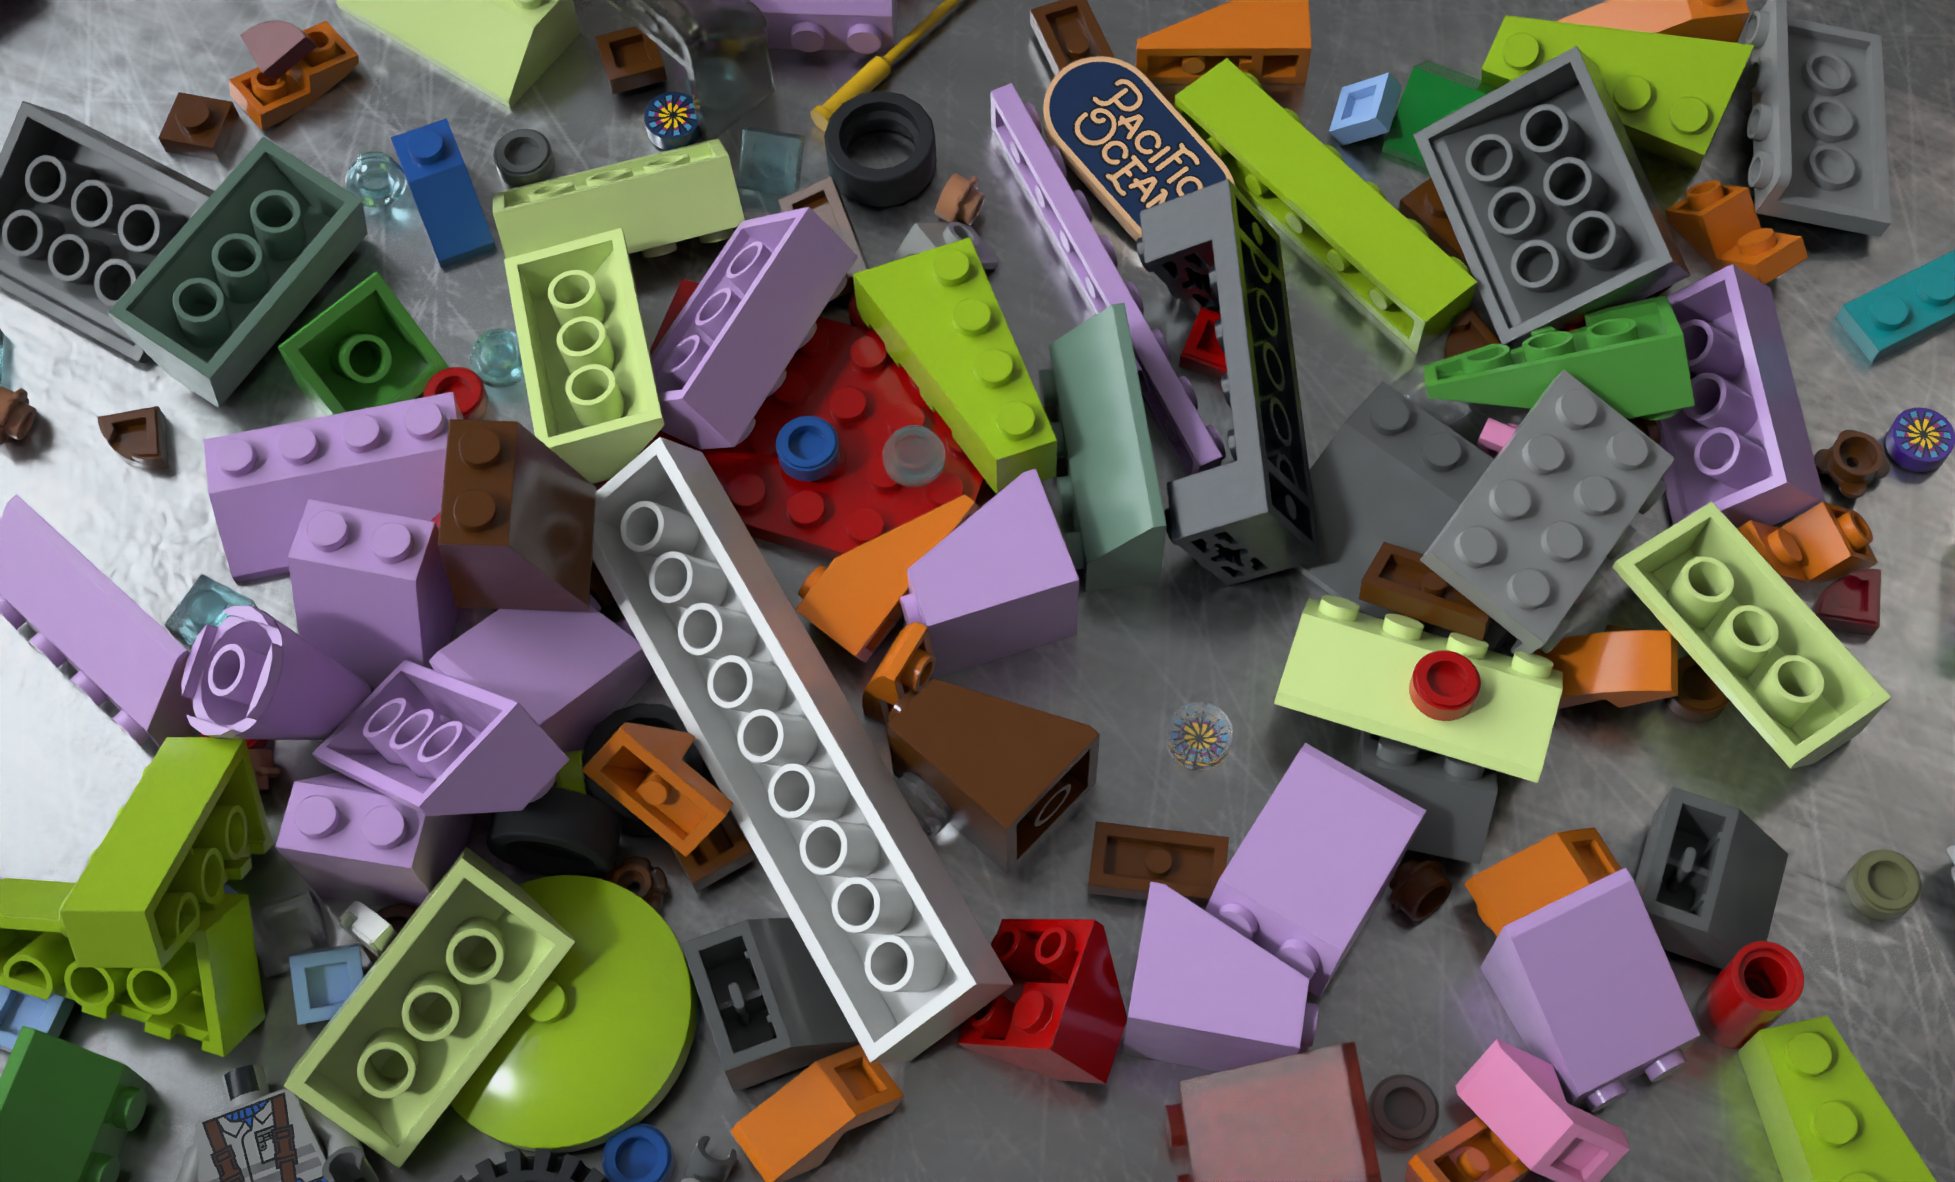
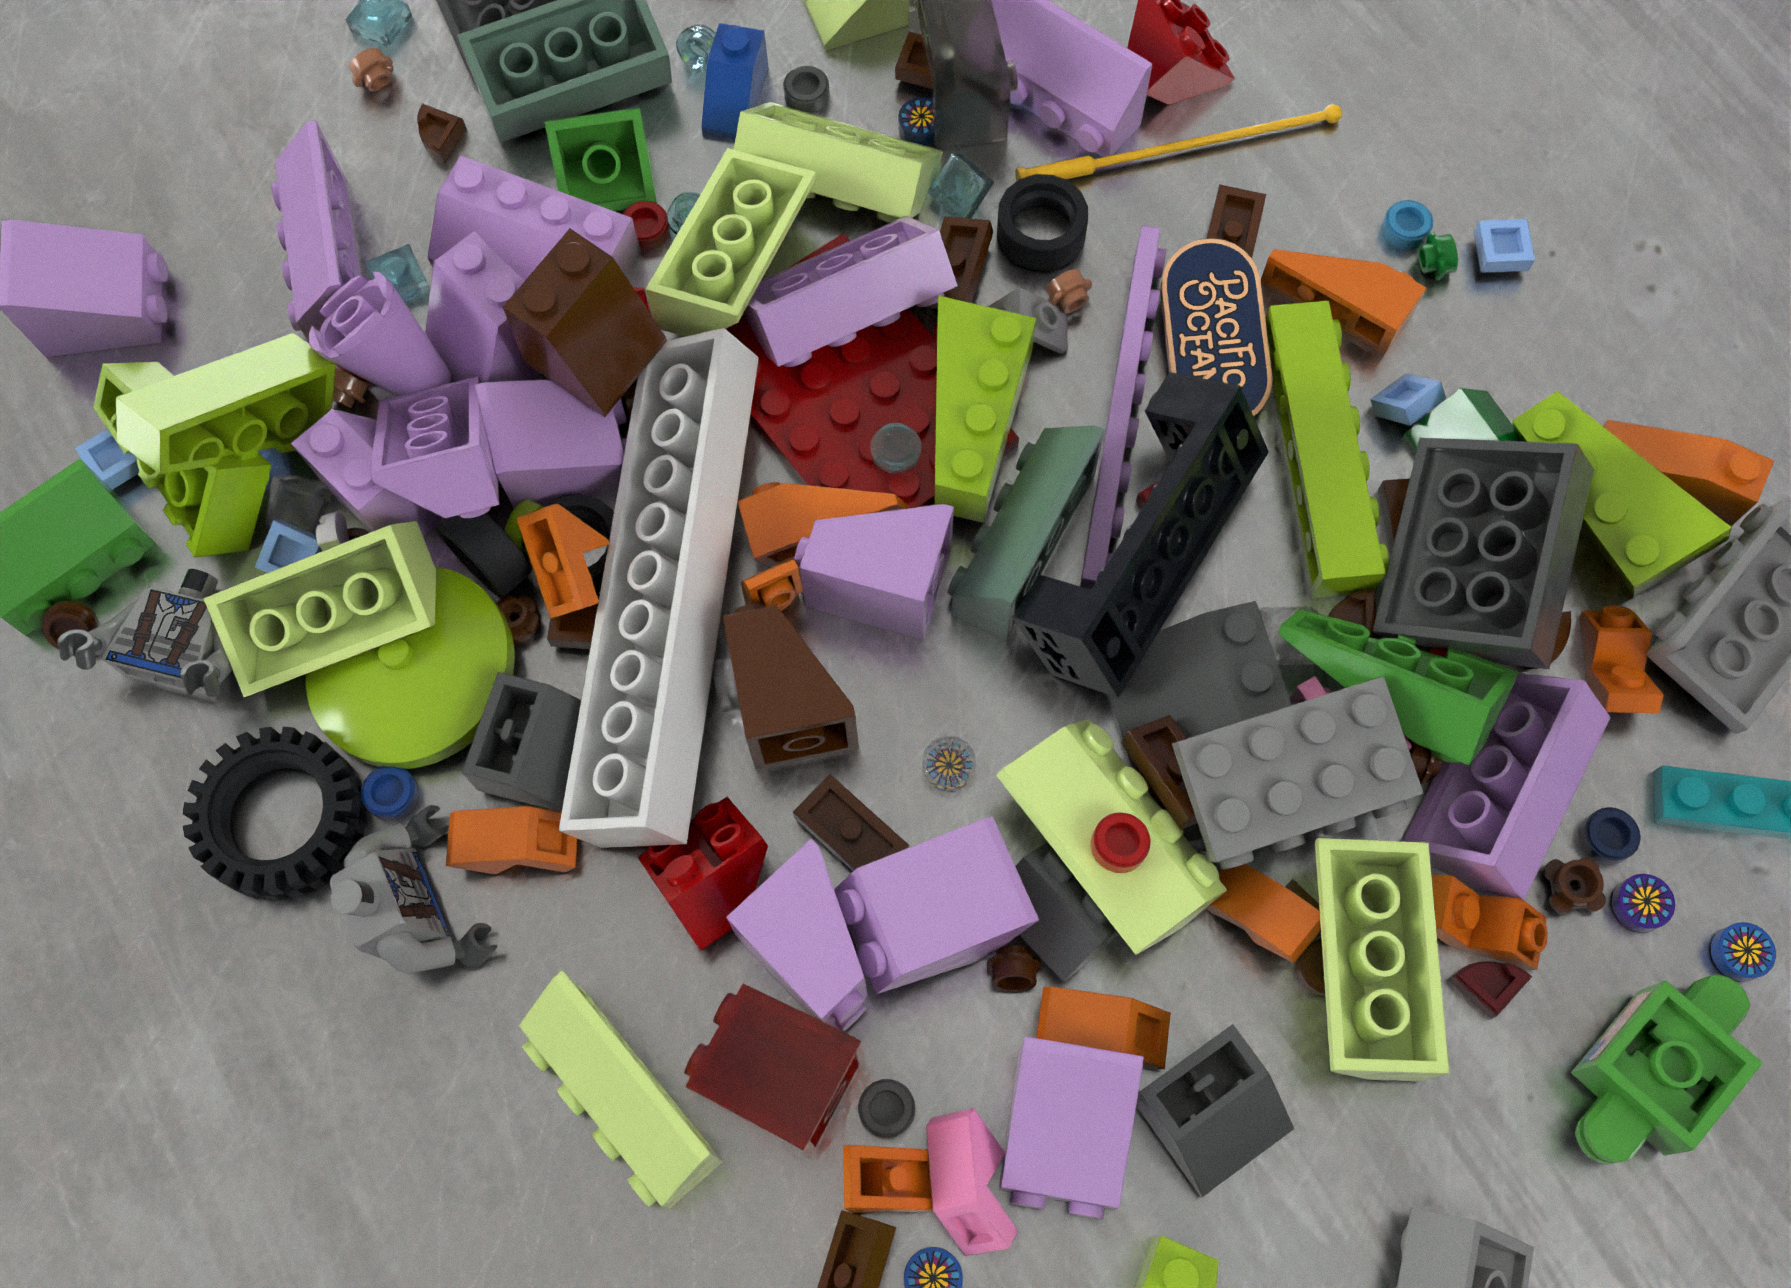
camera: 35 degrees right, 5 degrees up
blue tile [776,416,840,481] -> none
red pin [1696,941,1804,1048] -> none
olive tile [1846,849,1922,921] -> none
none -> dark blue tile [1579,807,1641,865]

